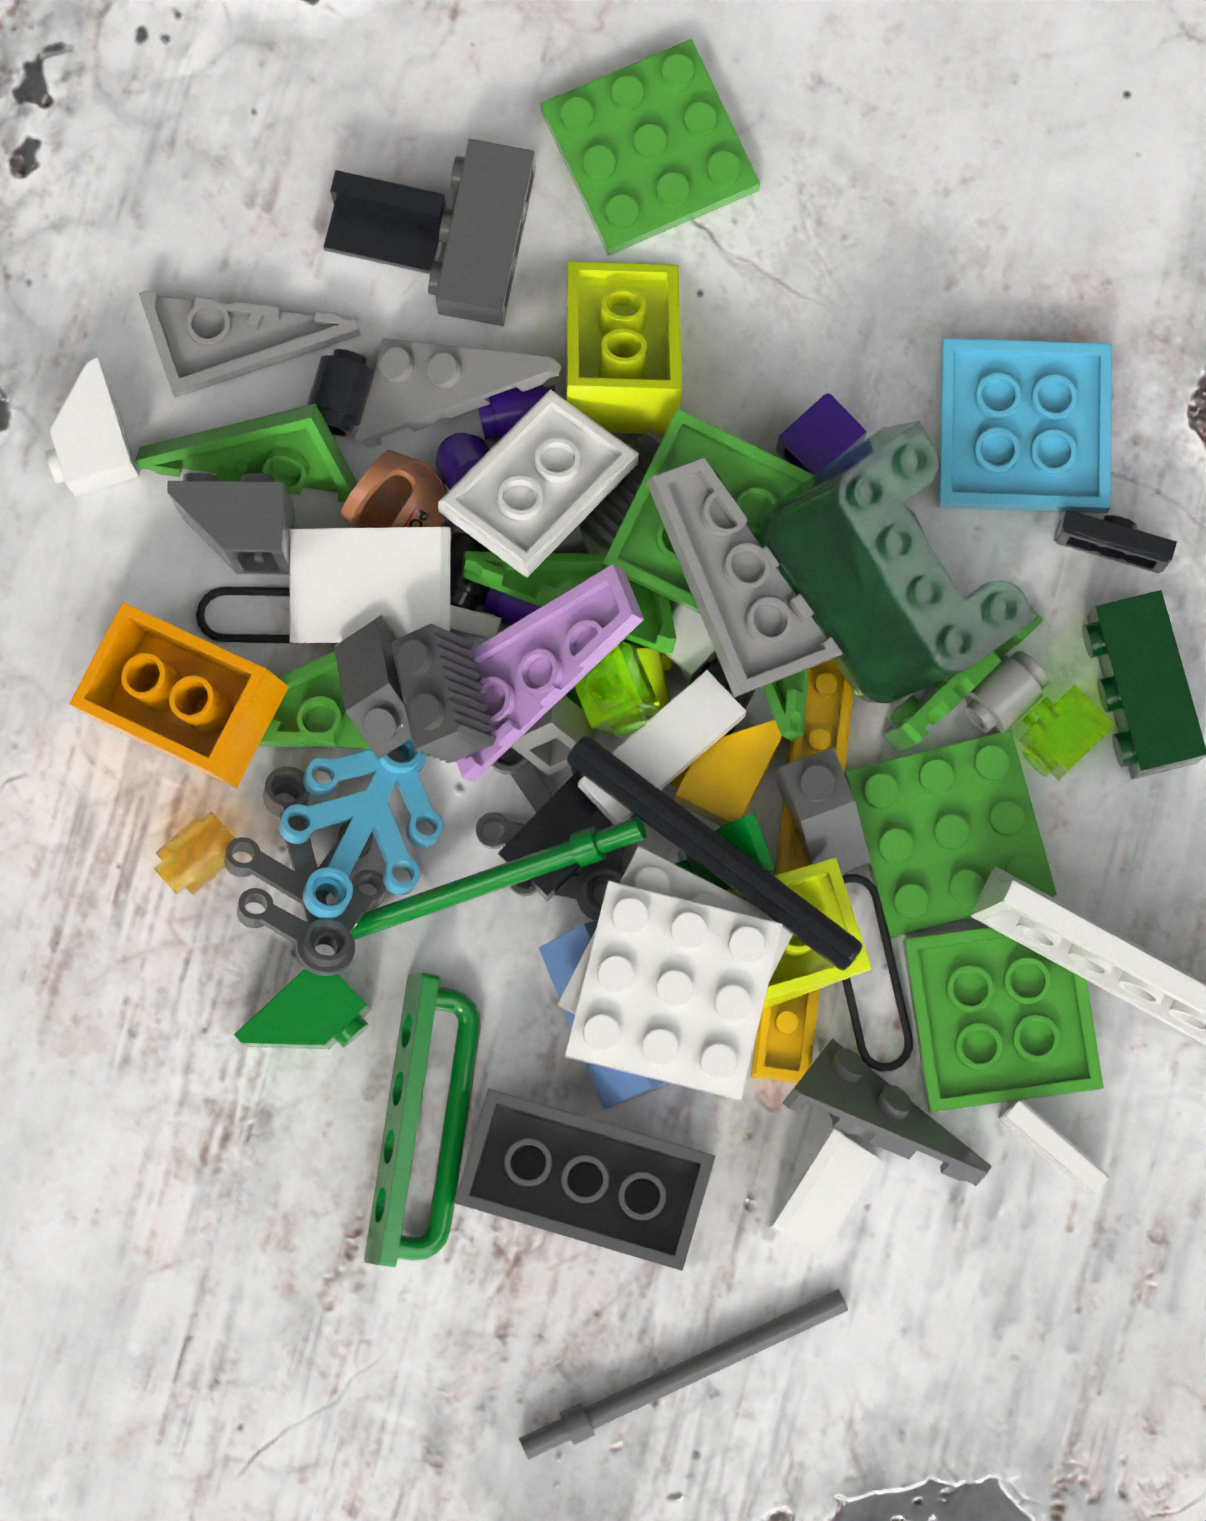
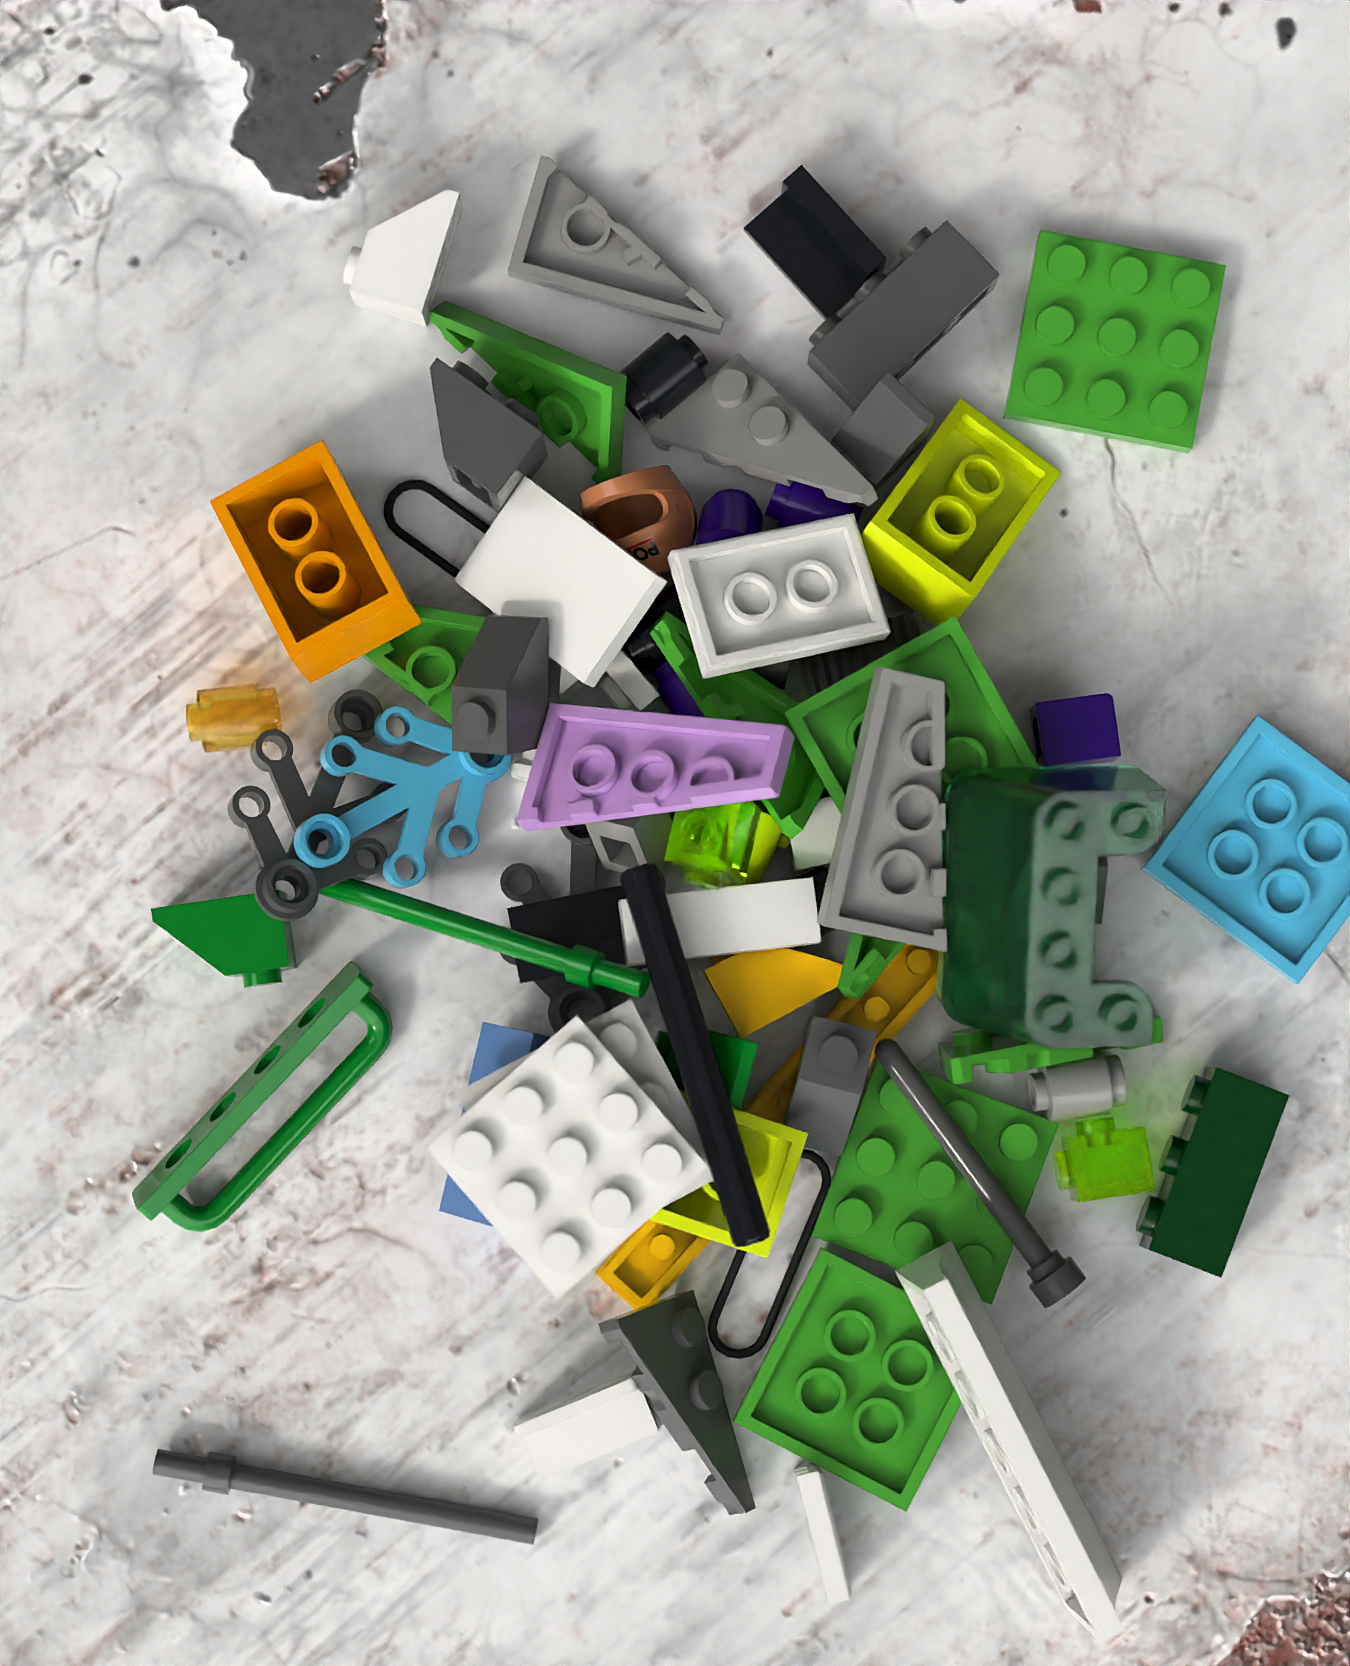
camera: 35 degrees right, 5 degrees up
dark grey brick [391,624,496,763] -> none
dark grey brick [454,1089,716,1271] -> none
black plate [1054,510,1177,574] -> none
none -> dark grey slope [830,372,936,492]
none -> dark grey piece [875,1039,1086,1308]

